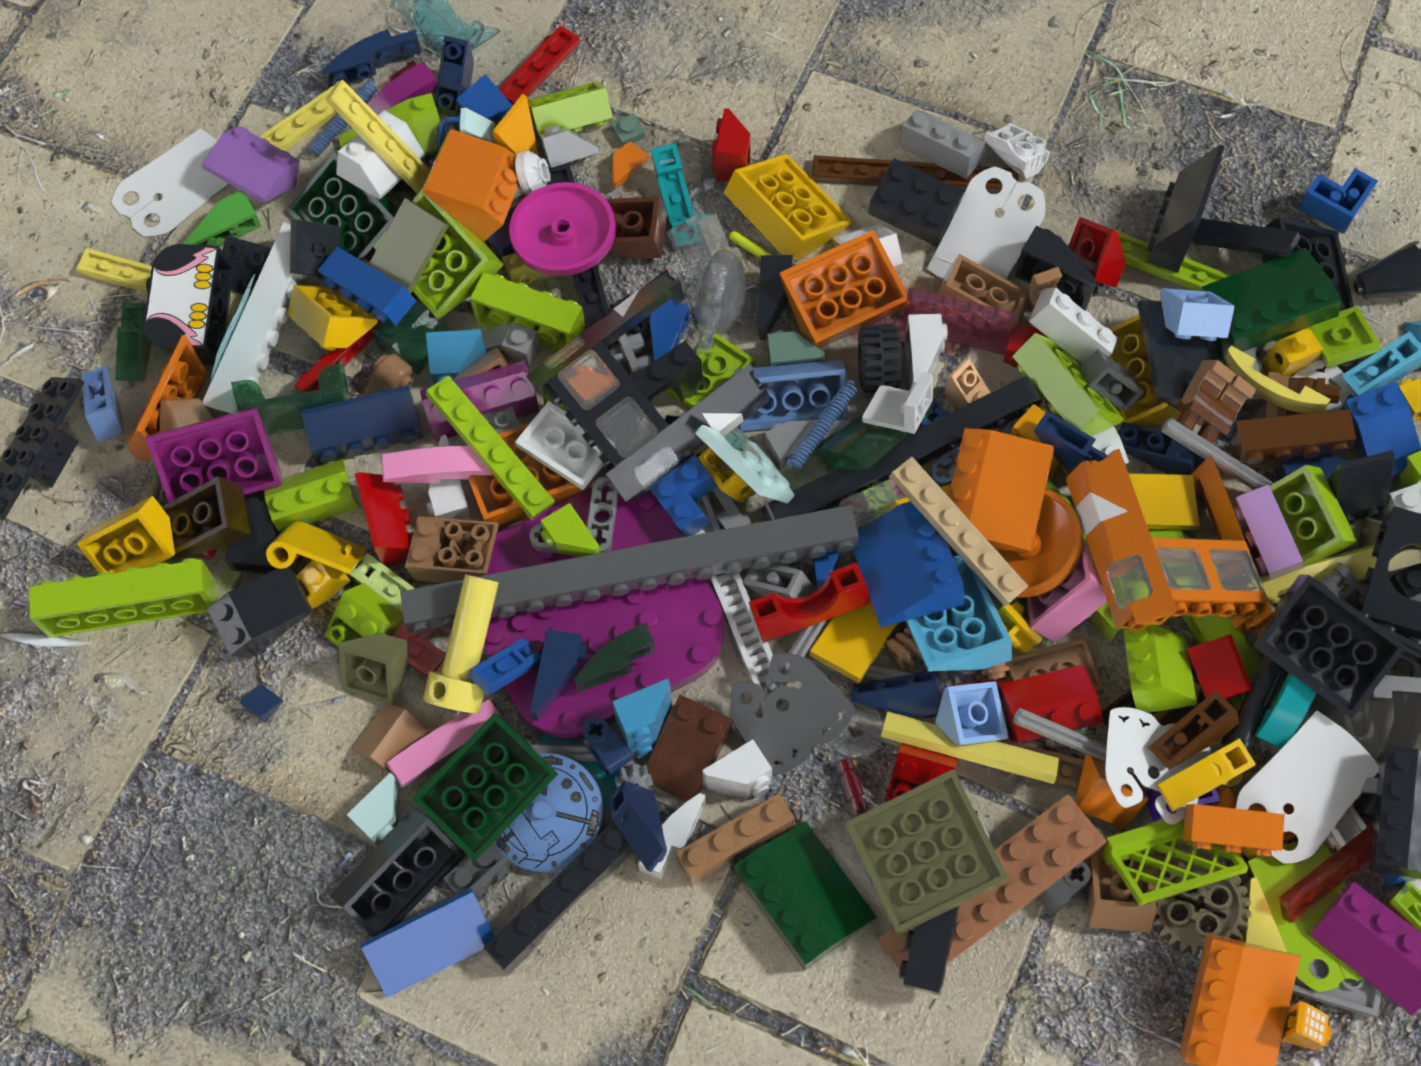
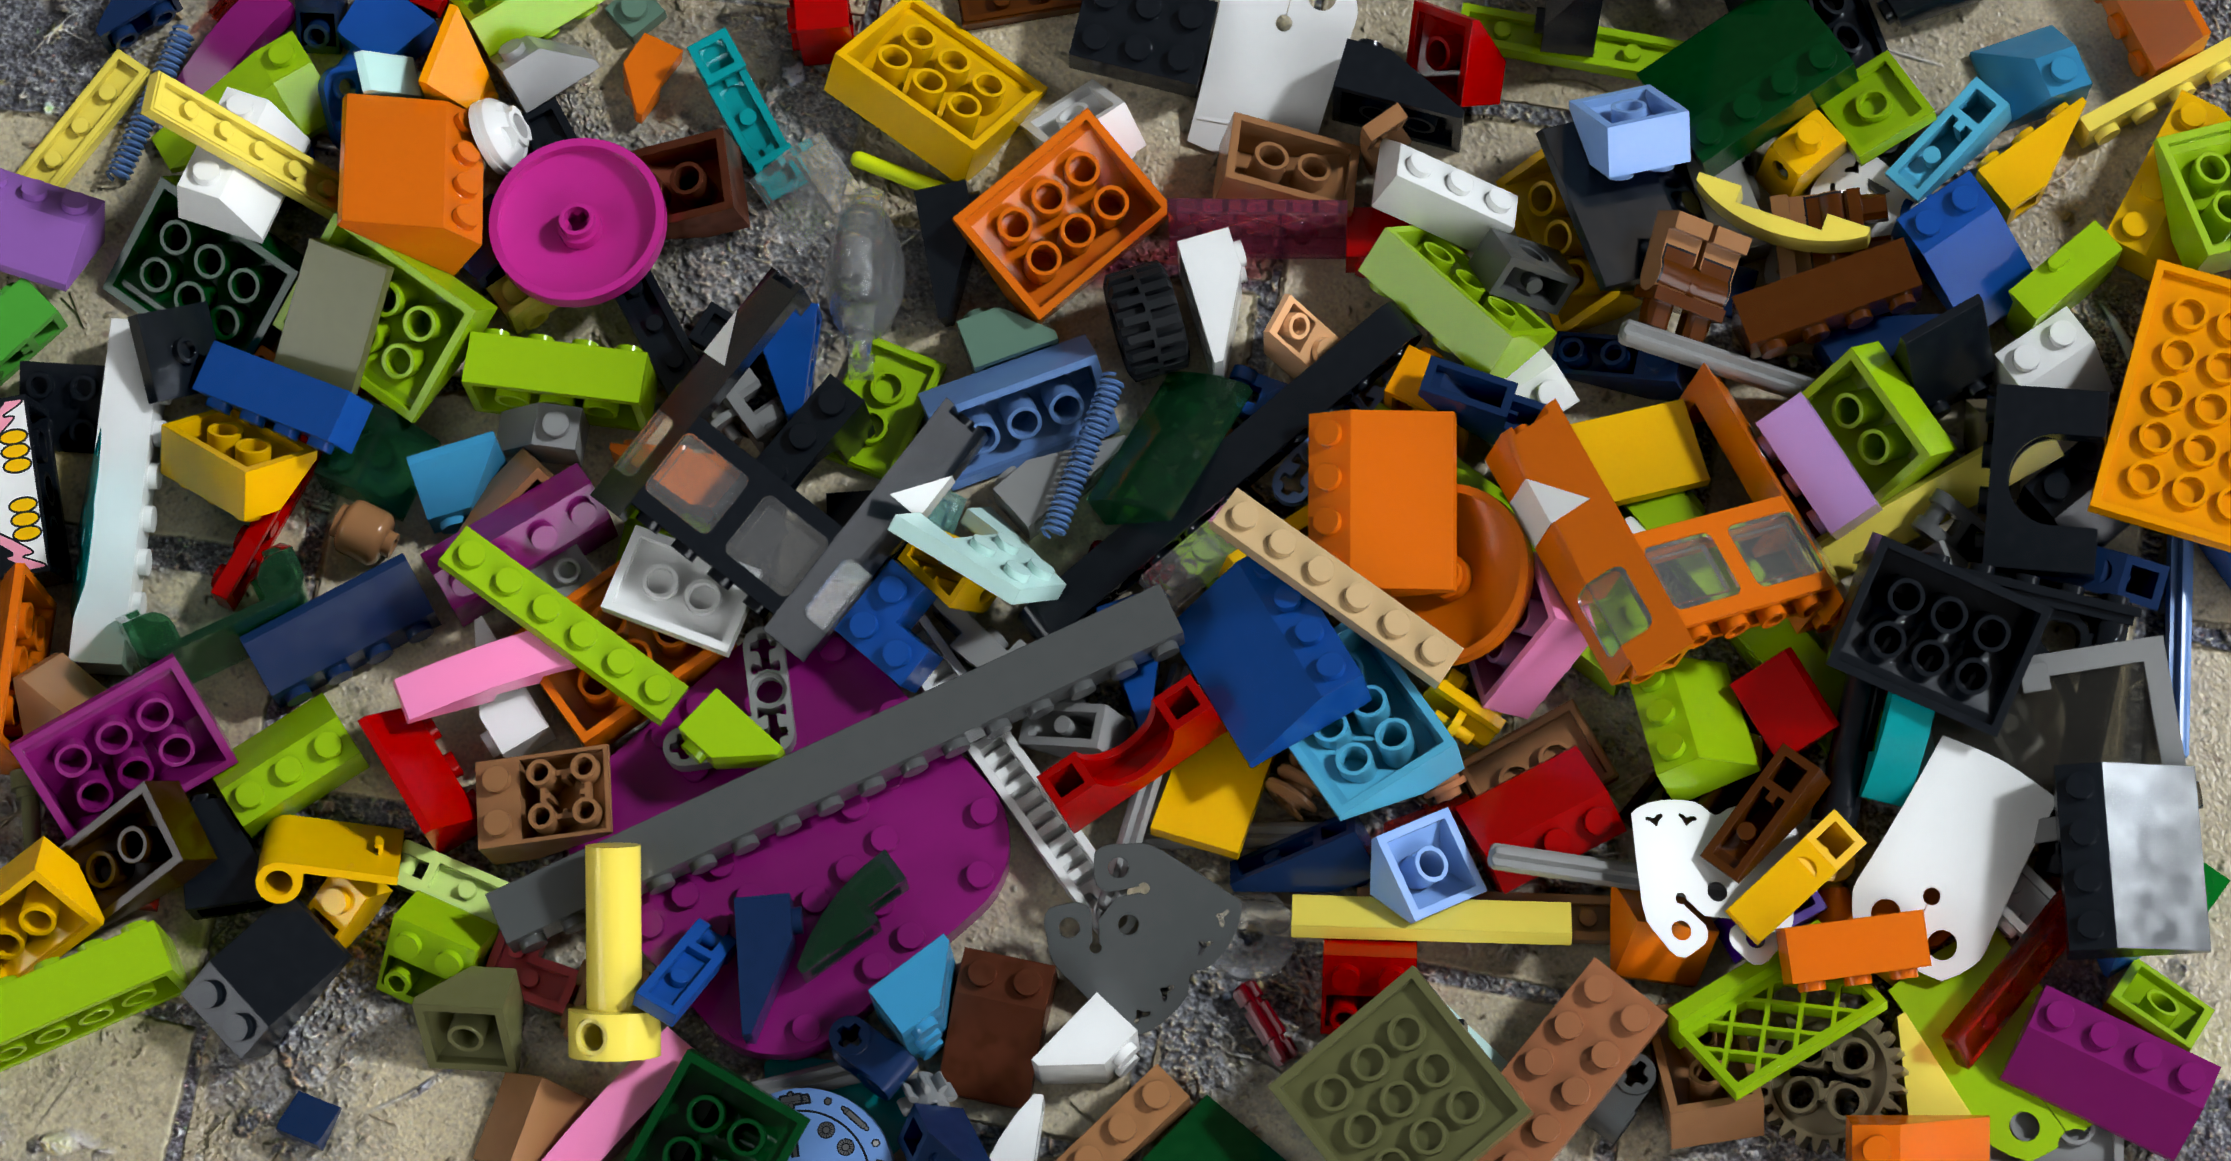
camera: 10 degrees left, 5 degrees up
white bracket [862,372,933,434] -> none

